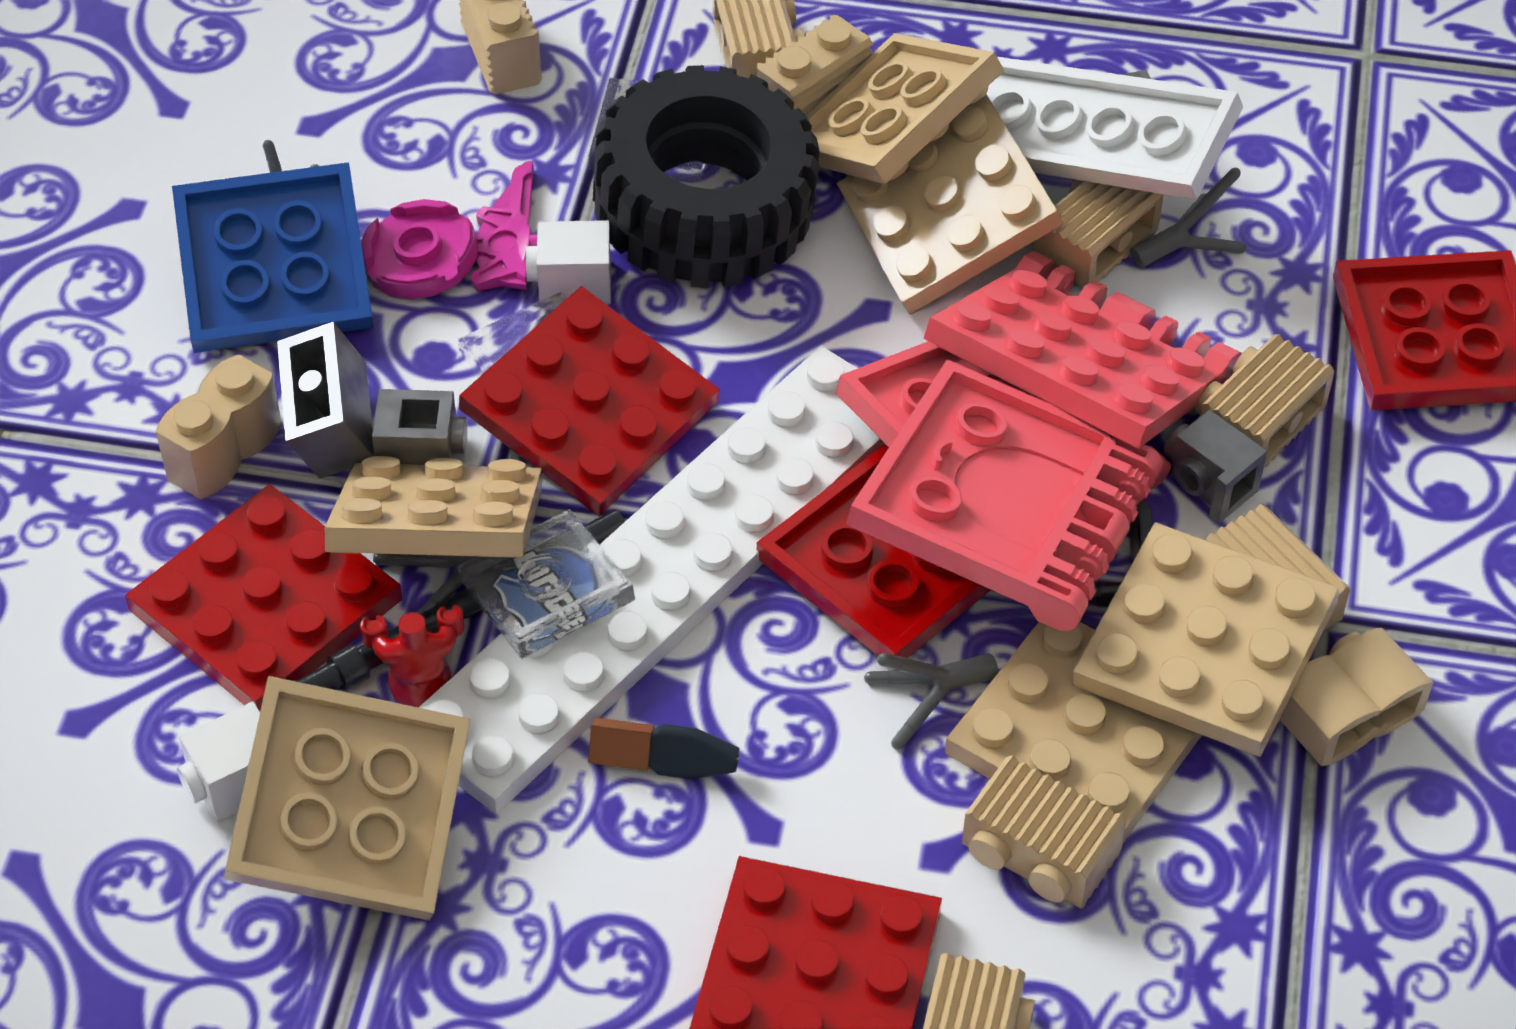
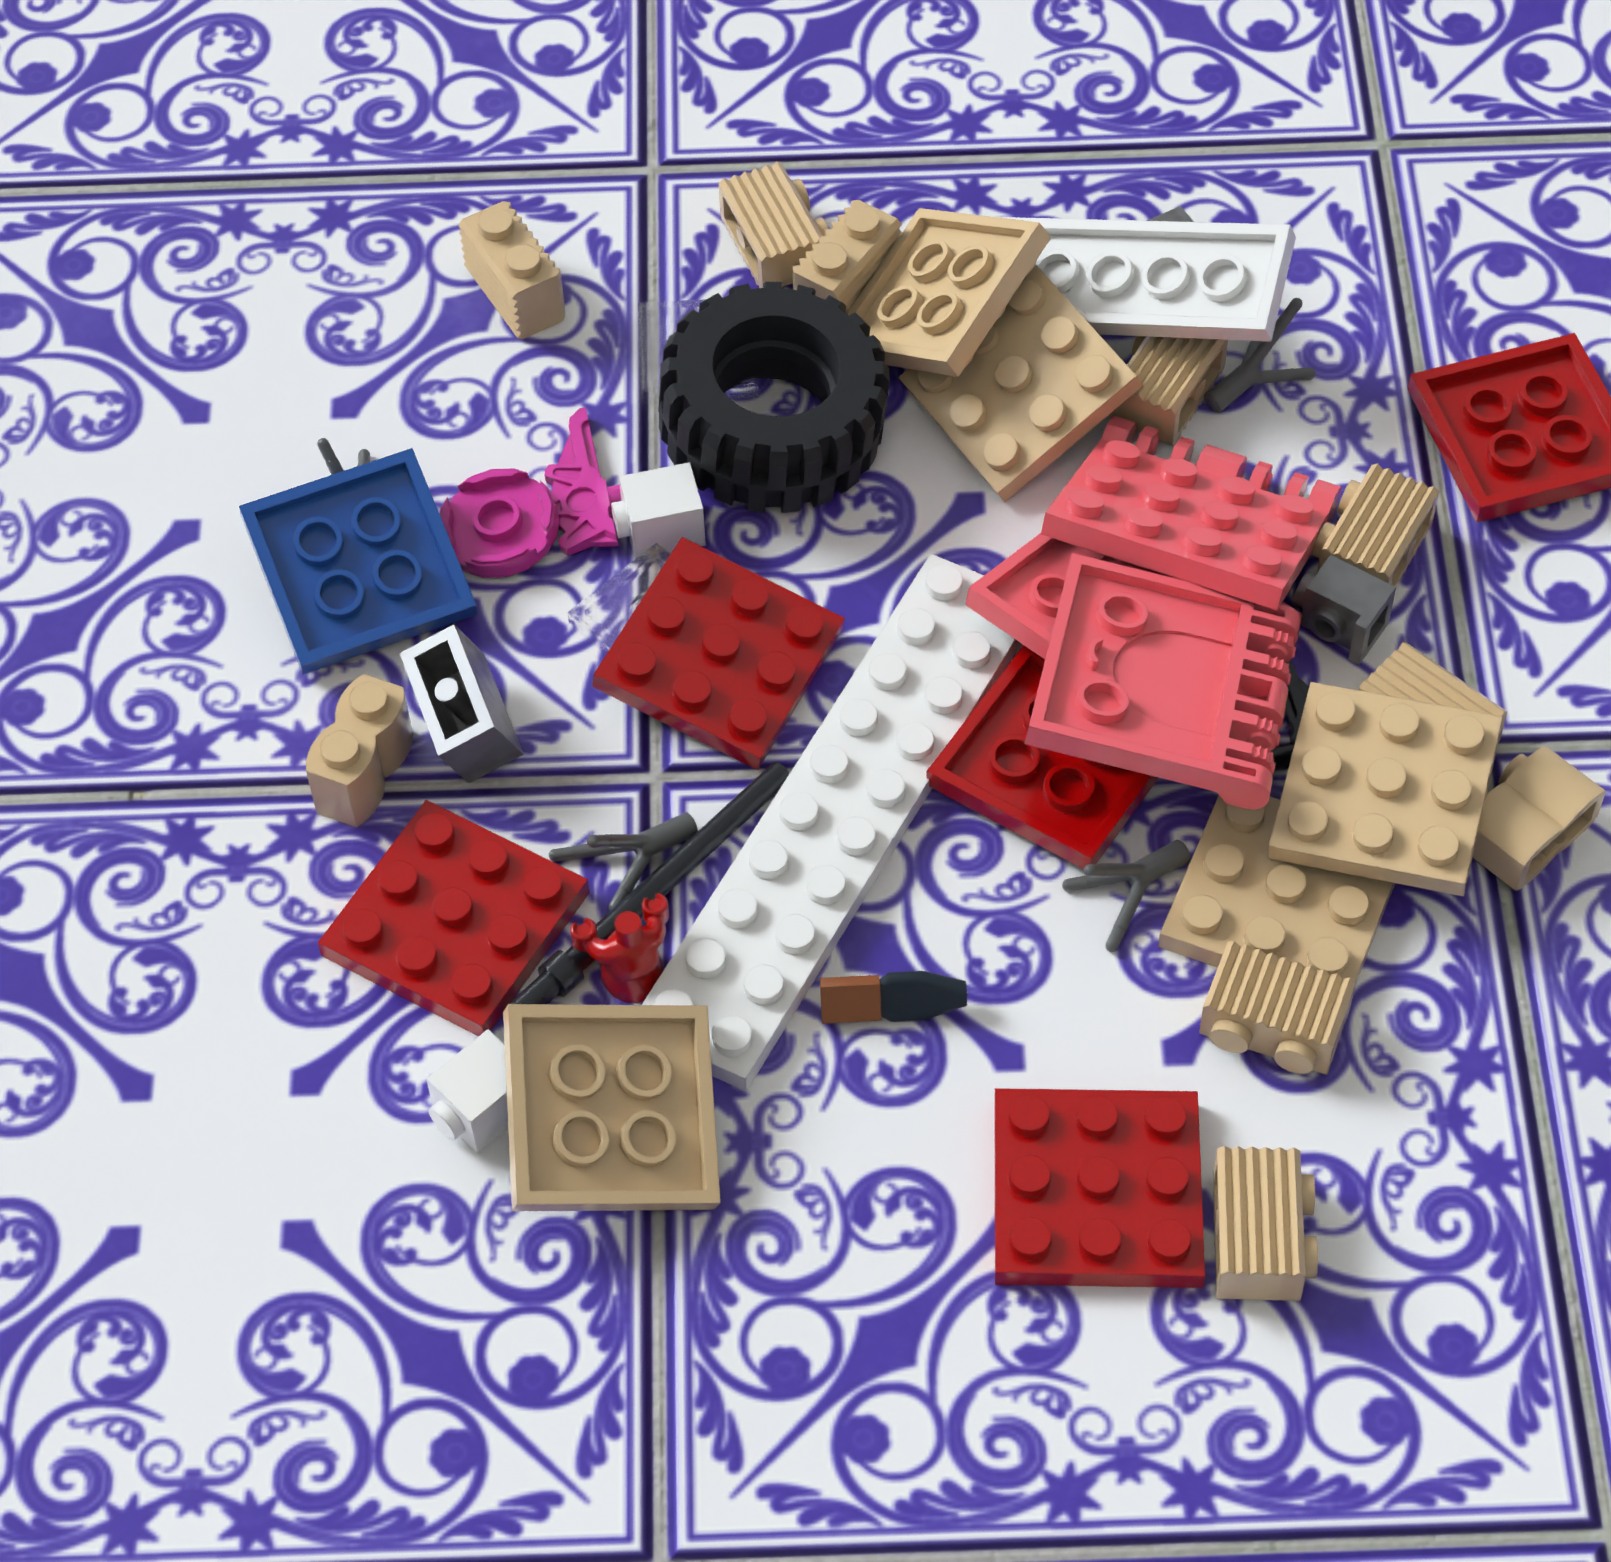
camera: 10 degrees left, 5 degrees up
tan plate [324,456,542,558] -> none
flat silver brick [372,389,468,465] -> none
clear tile [457,509,636,659] -> none

